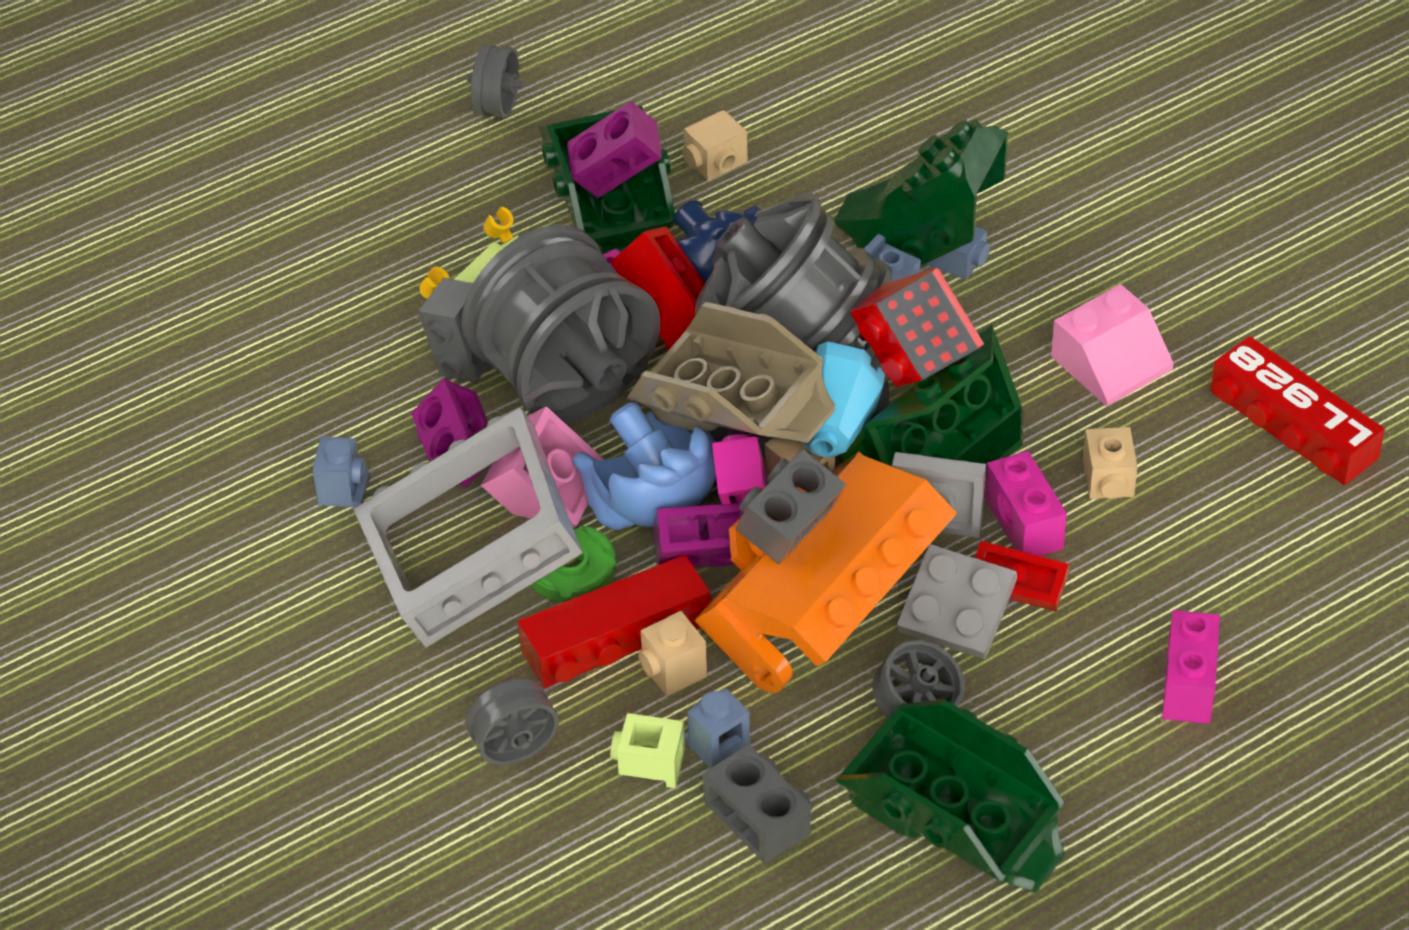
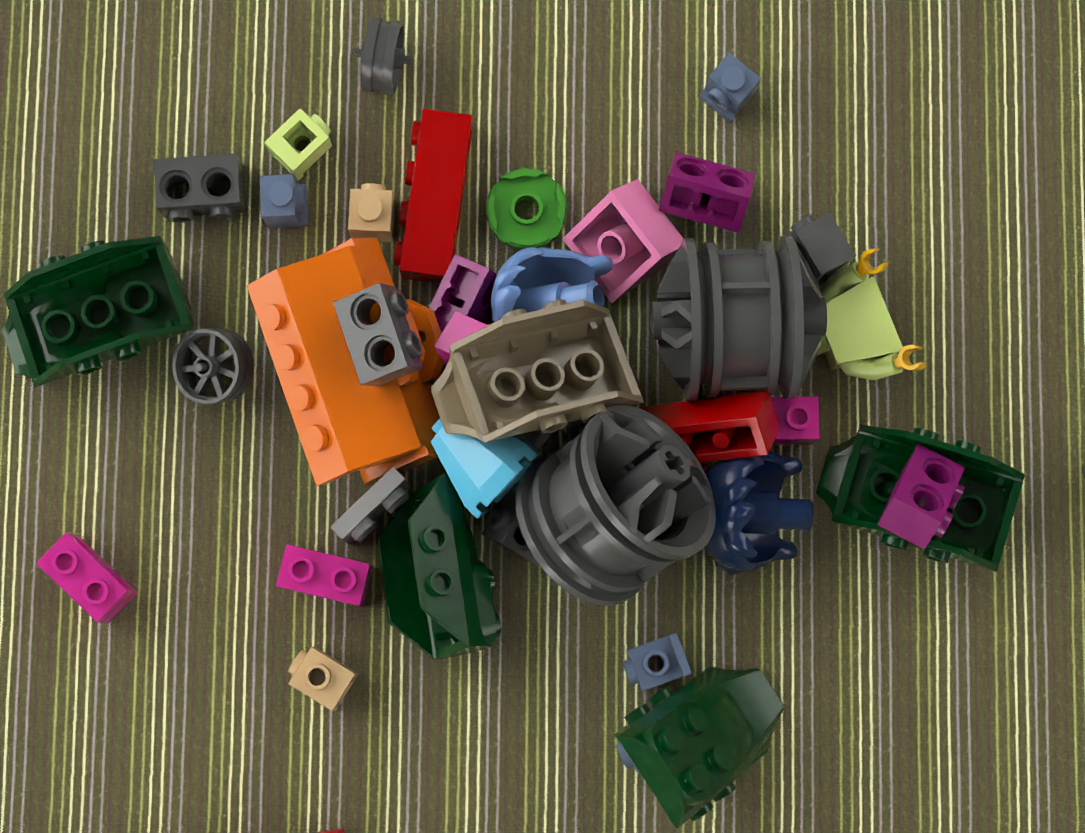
camera: 120 degrees right, 35 degrees up
light grey windscreen [353,407,583,648] -> none
tan brick [682,110,748,181] -> none
slope [850,267,984,387] -> none
light grey plate [897,544,1017,660] -> none
red plate [975,540,1070,612] -> none
bright pink slope [1051,284,1174,407] -> none

